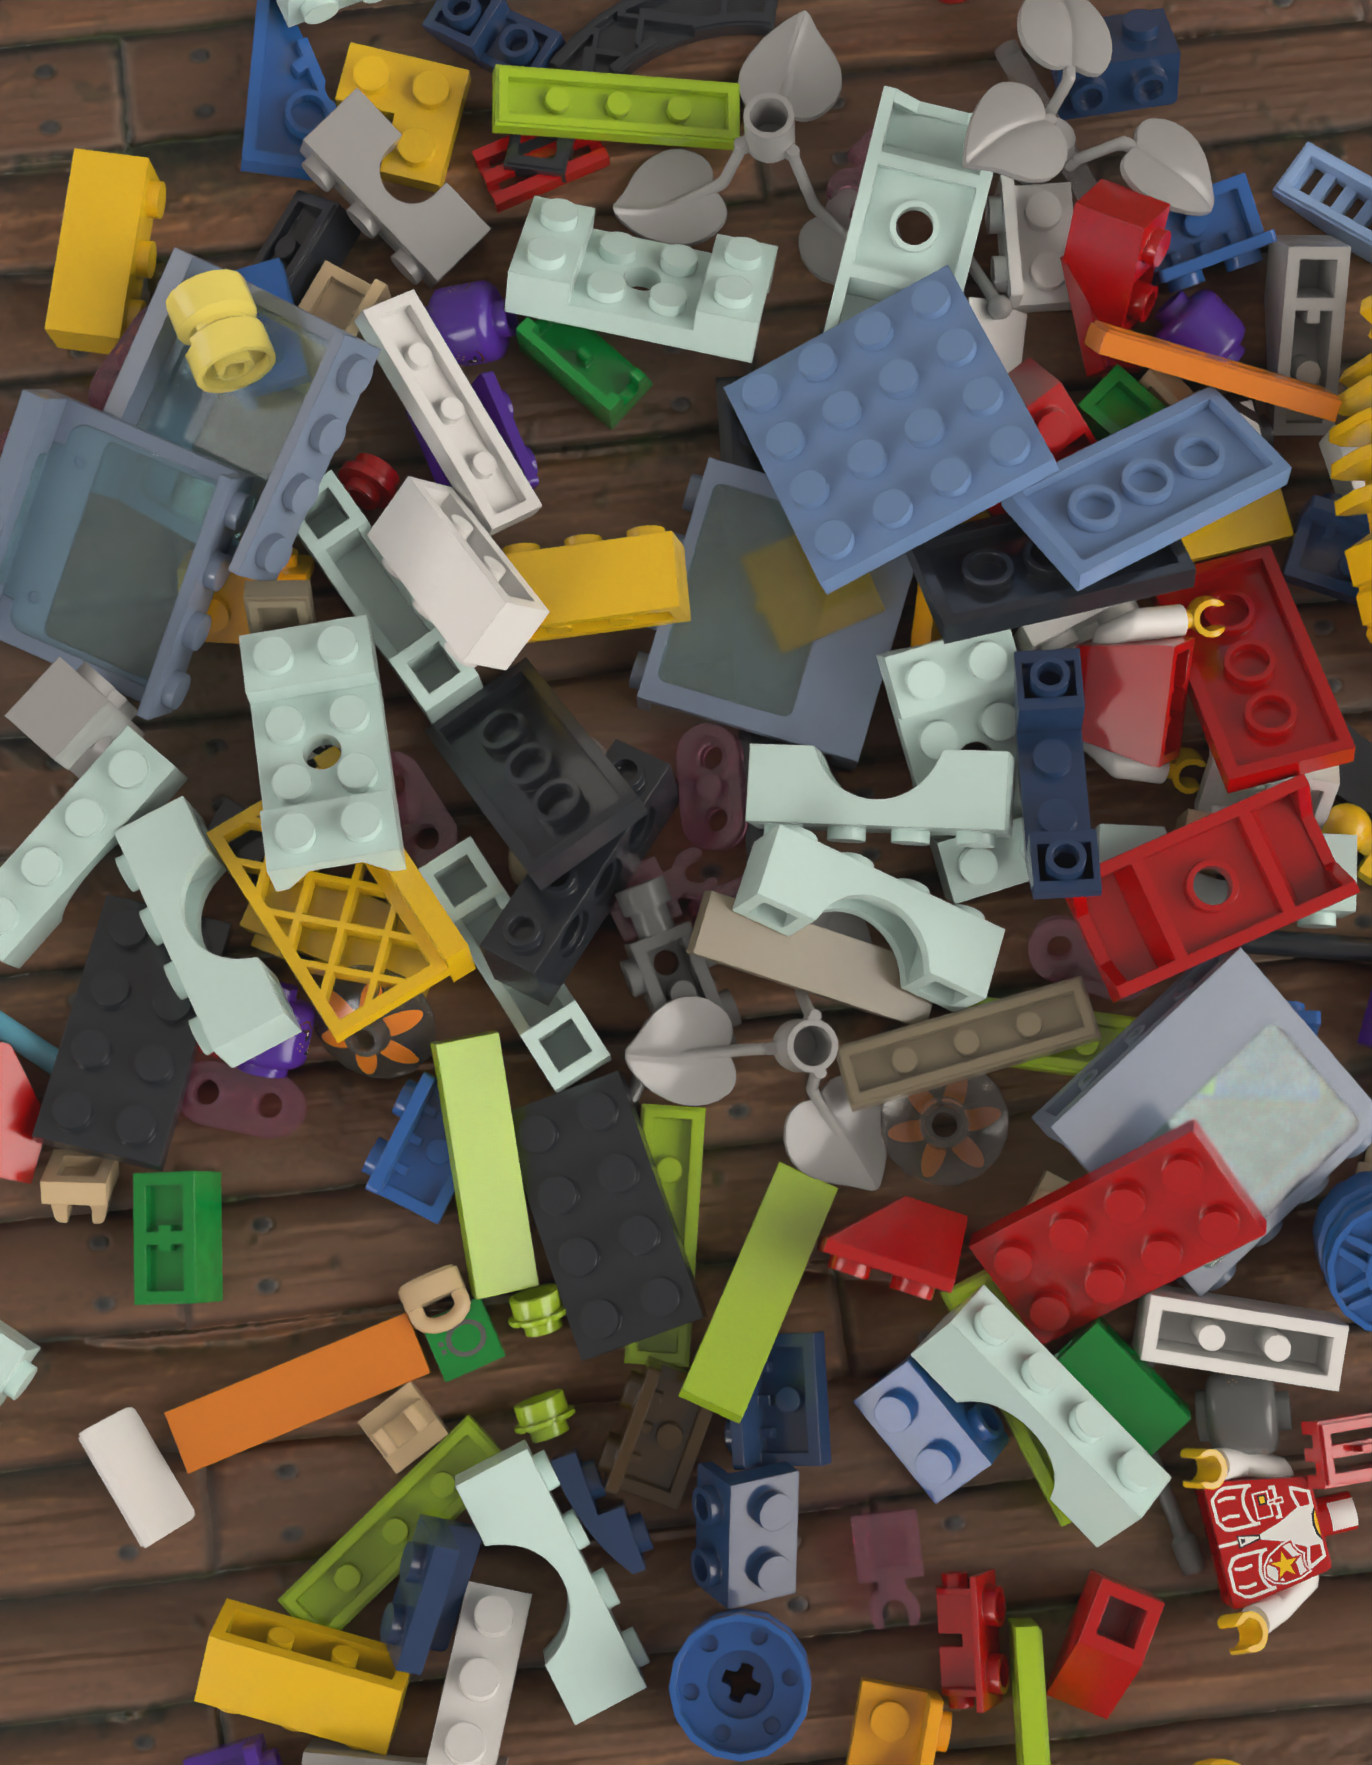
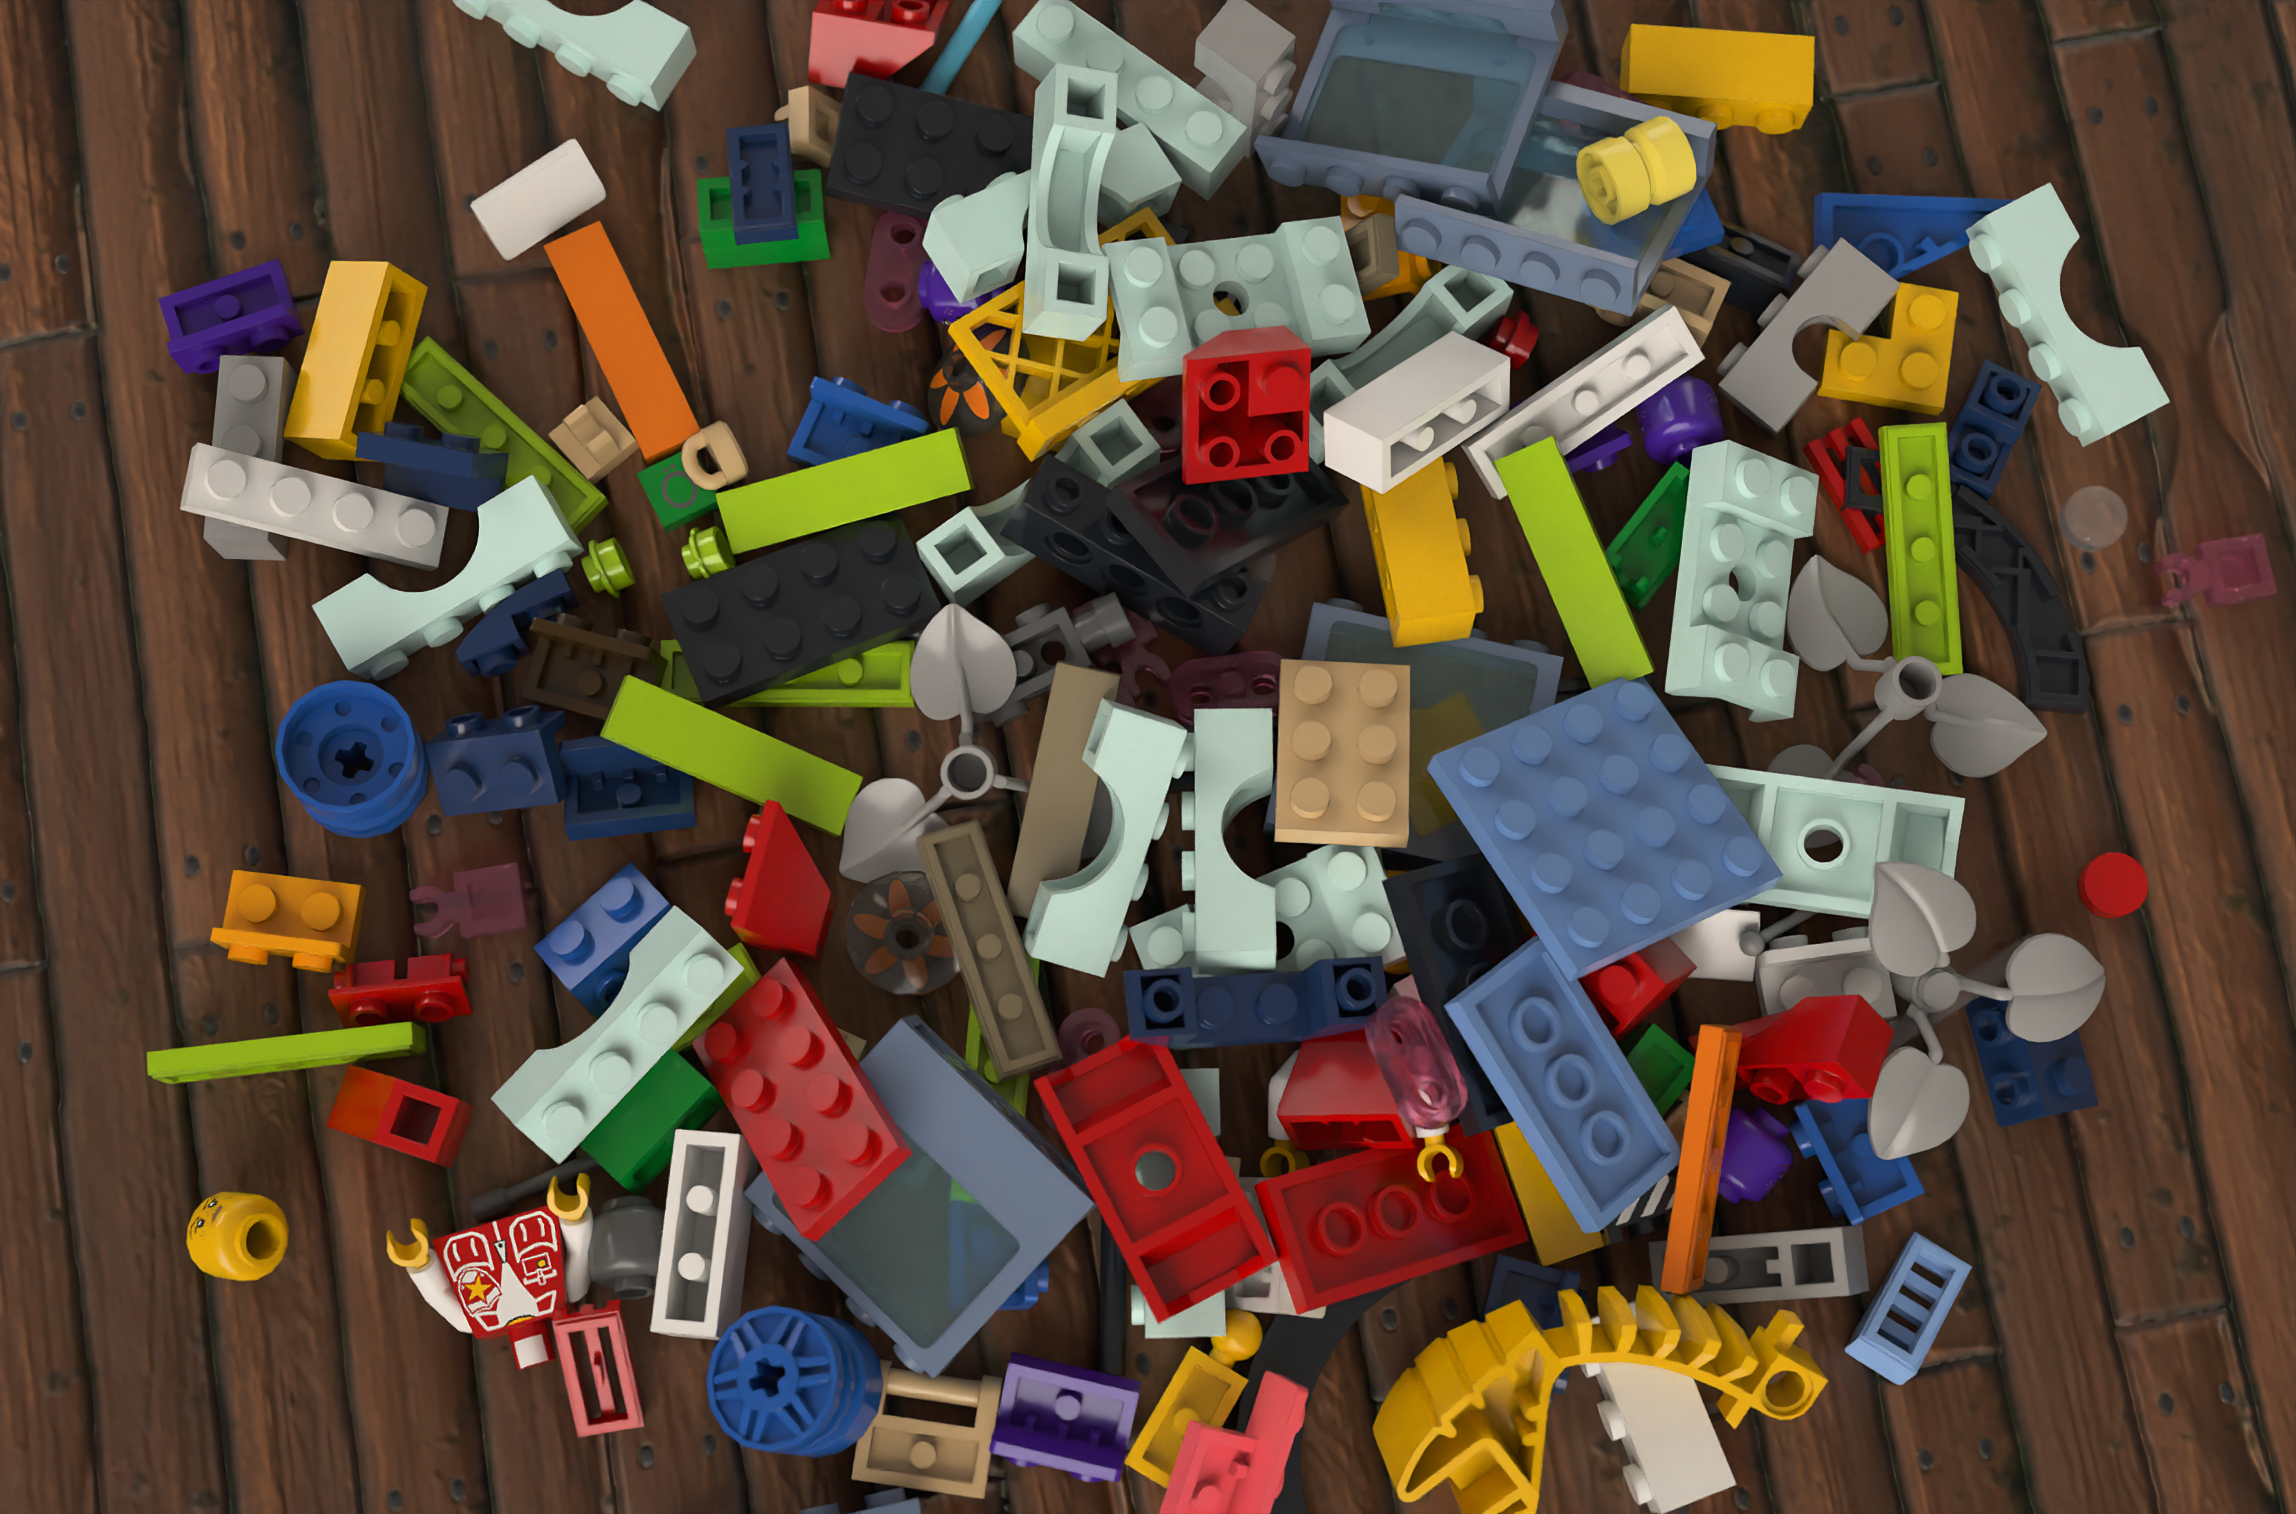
camera: 85 degrees right, 5 degrees down
none -> dark blue plate [726,122,799,245]
none -> light aqua arch [1022,63,1118,342]
none -> red slope [1182,325,1311,485]
none -> tan plate [1274,659,1410,848]
none -> clear pink plate [1366,996,1467,1130]
none -> lime tile [1494,435,1655,689]

